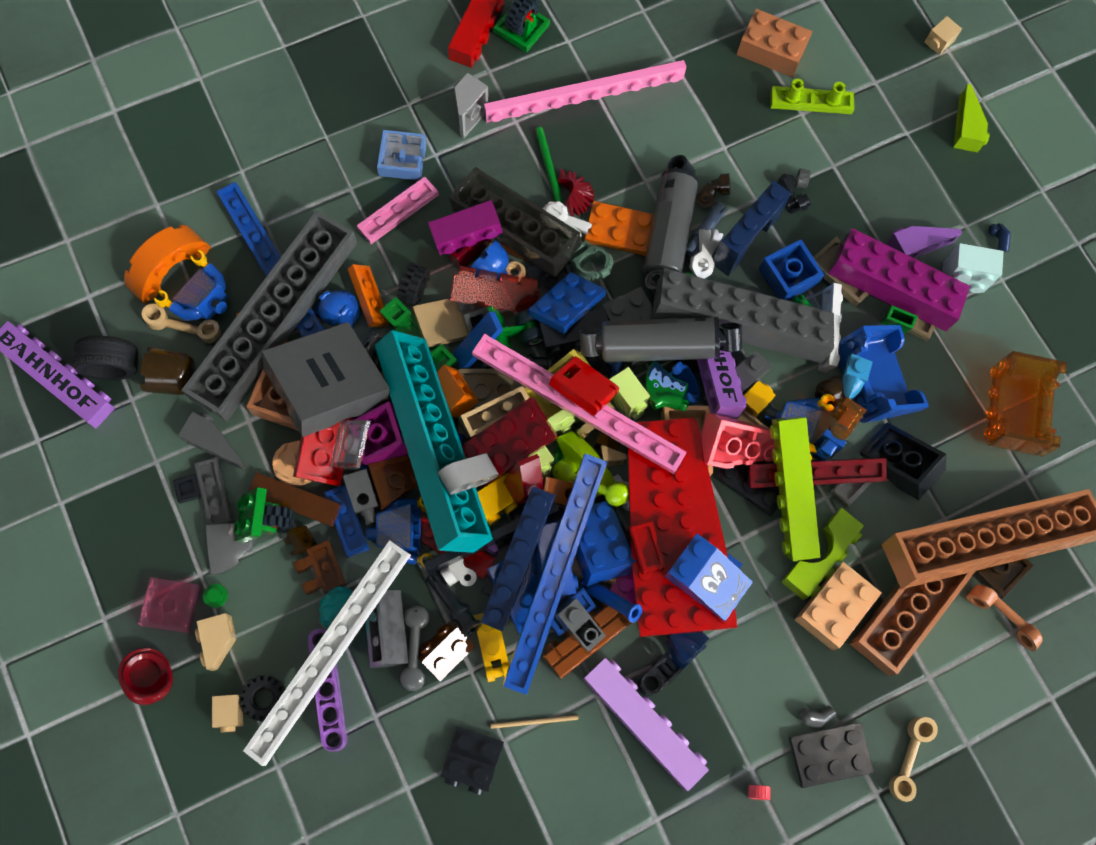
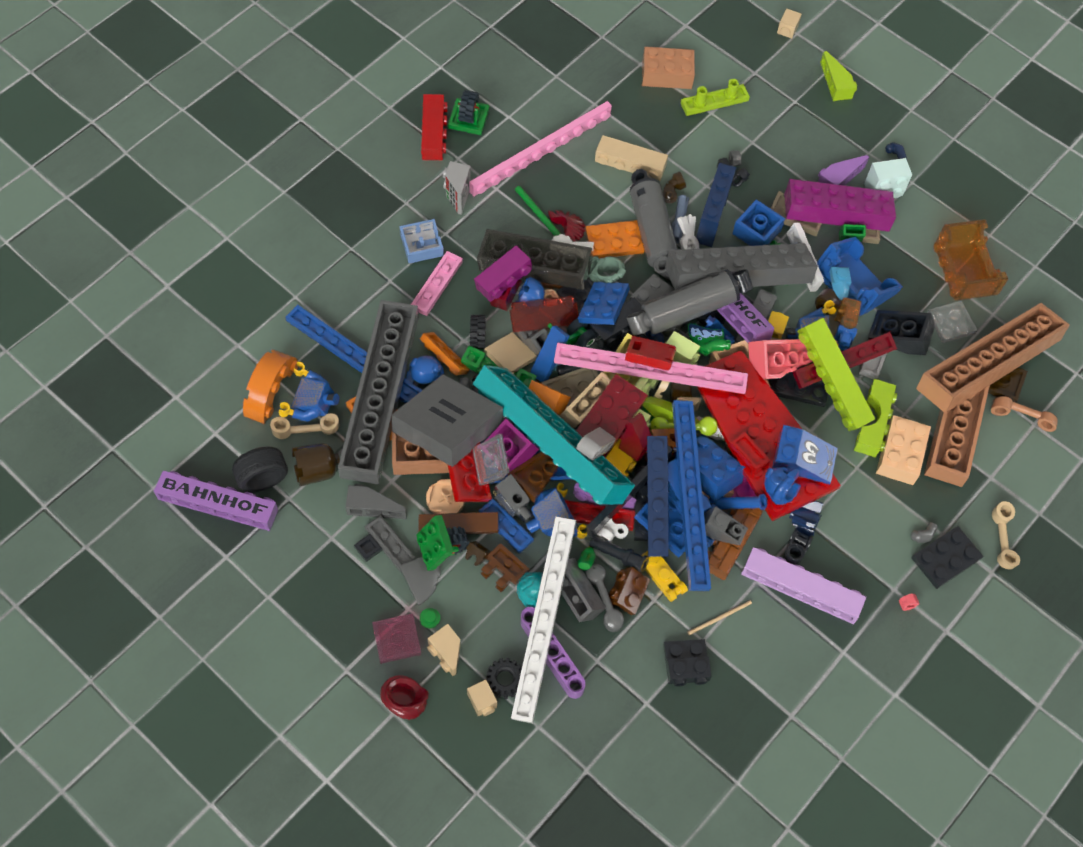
camera: 20 degrees left, 10 degrees down
none -> green piece [577,547,596,570]
none -> tan brick [595,135,668,181]
none -> blue helmet [764,467,801,505]
none -> clear plate [927,301,977,343]

